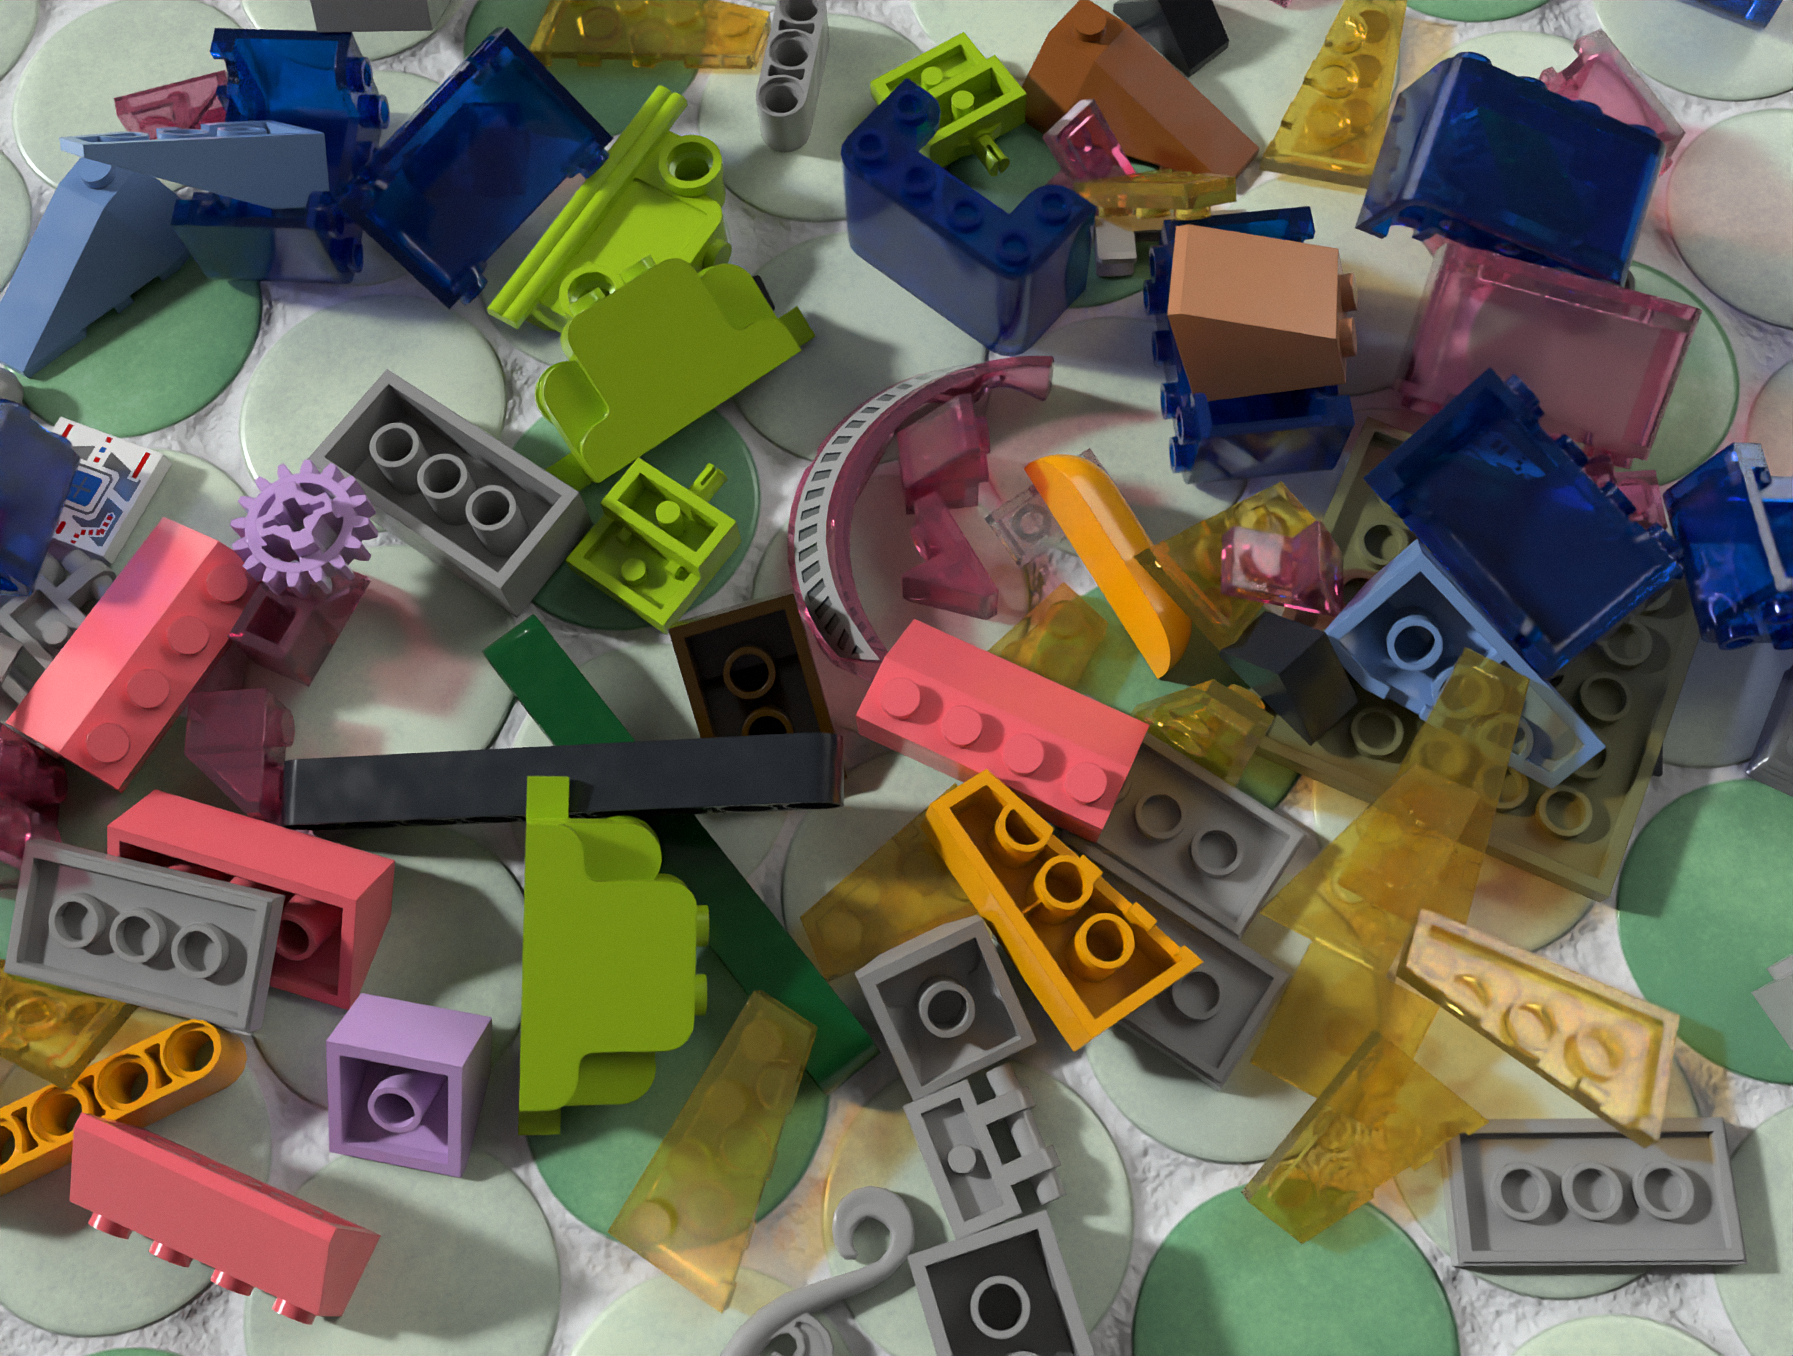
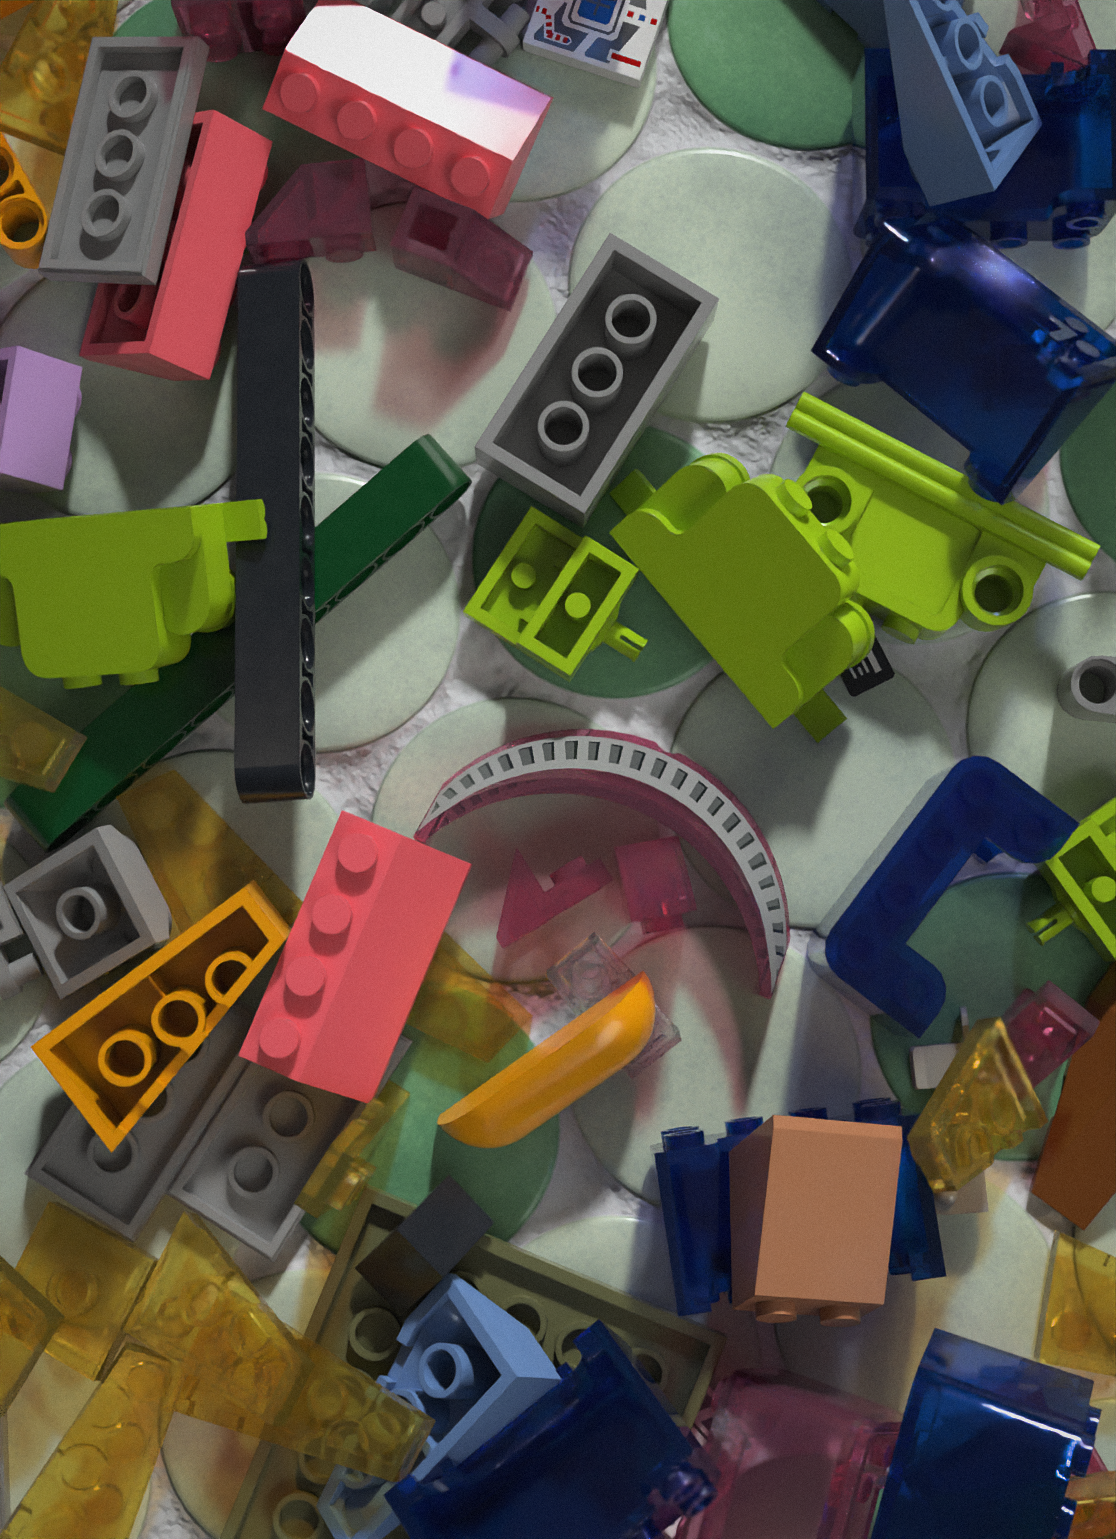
camera: 80 degrees right, 15 degrees up
lavender gear [230,460,378,598] -> none
dark brown slope [668,588,848,814] -> none
clear yellow wing [1134,481,1320,650] -> none
clear pink slope [1221,521,1343,617] -> none

